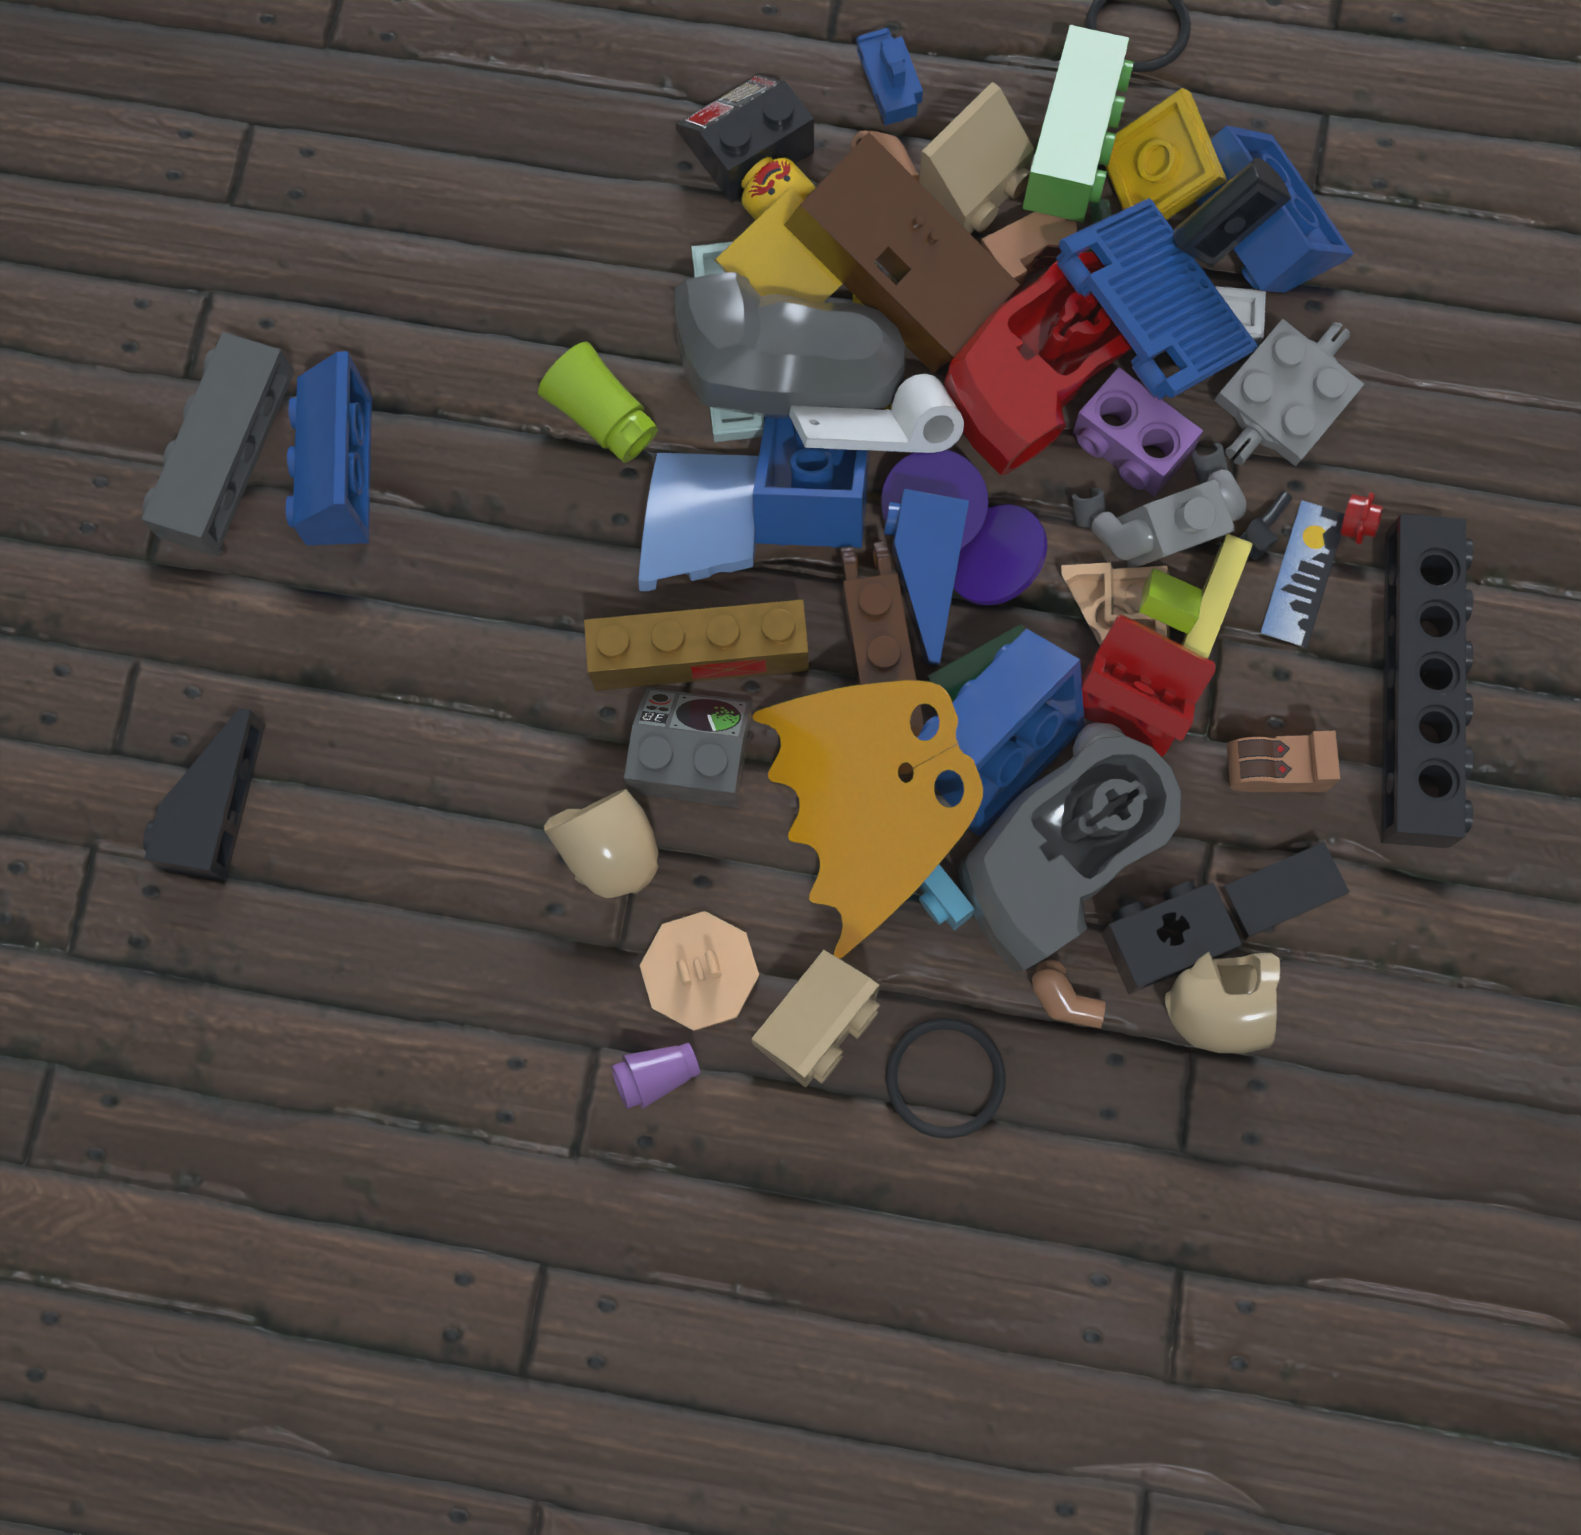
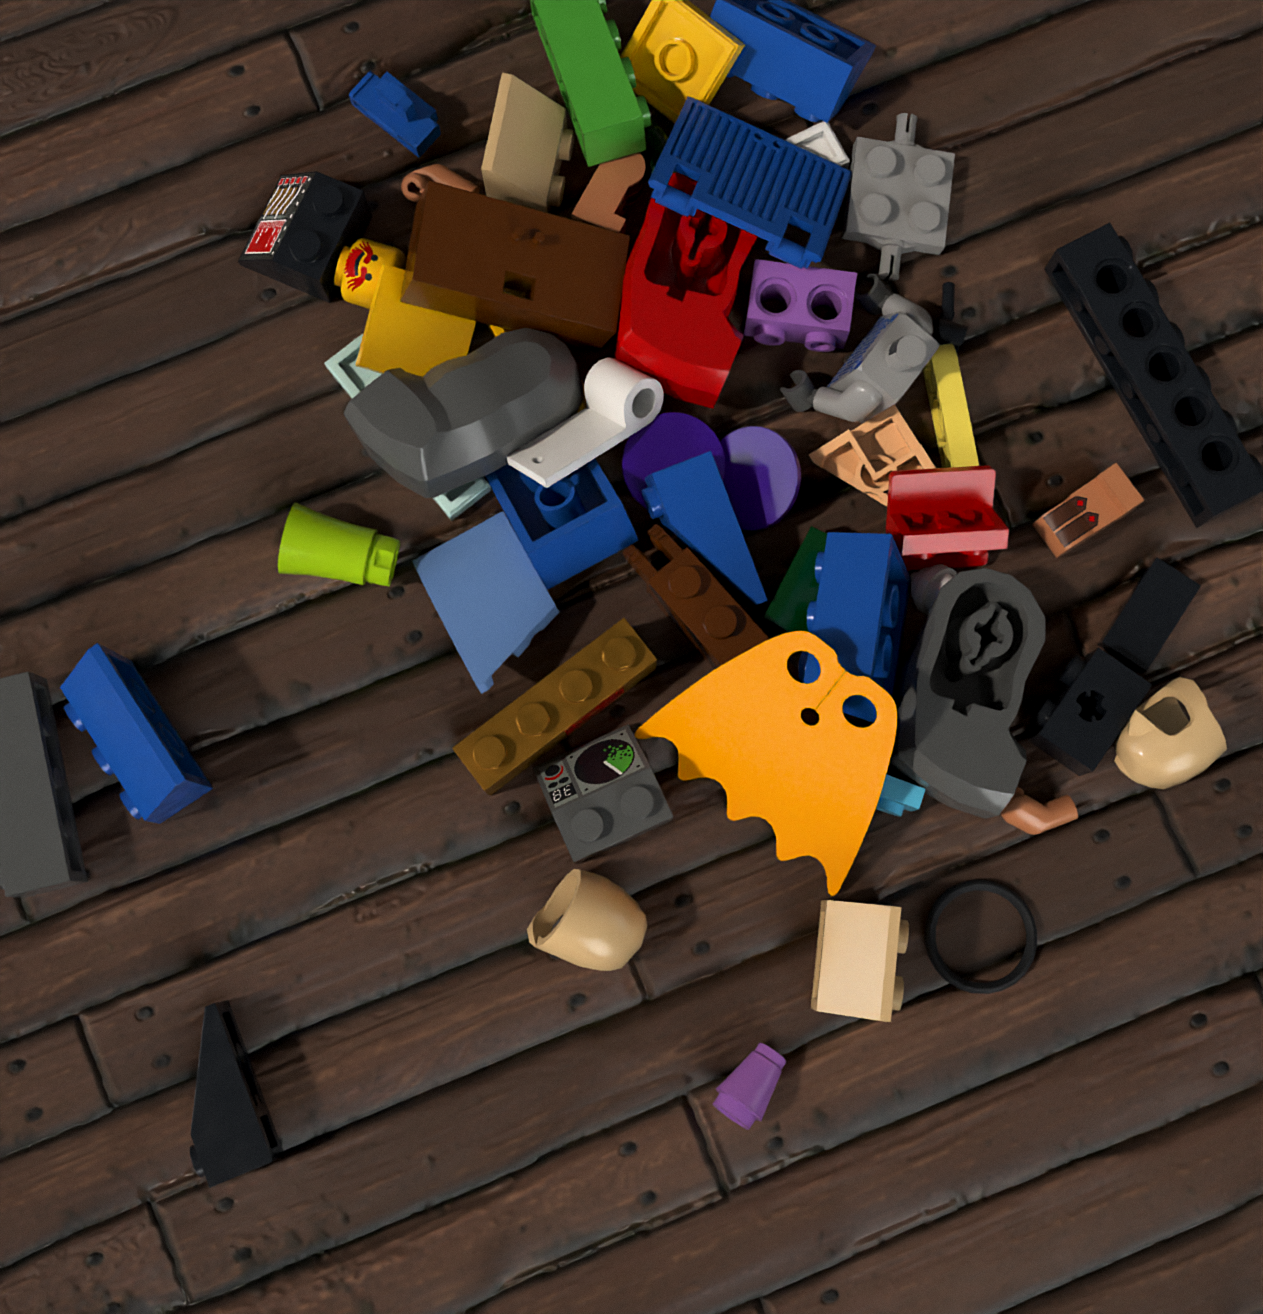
camera: 35 degrees left, 5 degrees up
light nougat piece [639,911,759,1031] -> none
lime tile [1139,568,1203,635] -> none
black brick [1173,158,1292,267] -> none
sticker [1261,500,1345,648] -> none
red plate [1341,492,1383,545] -> none

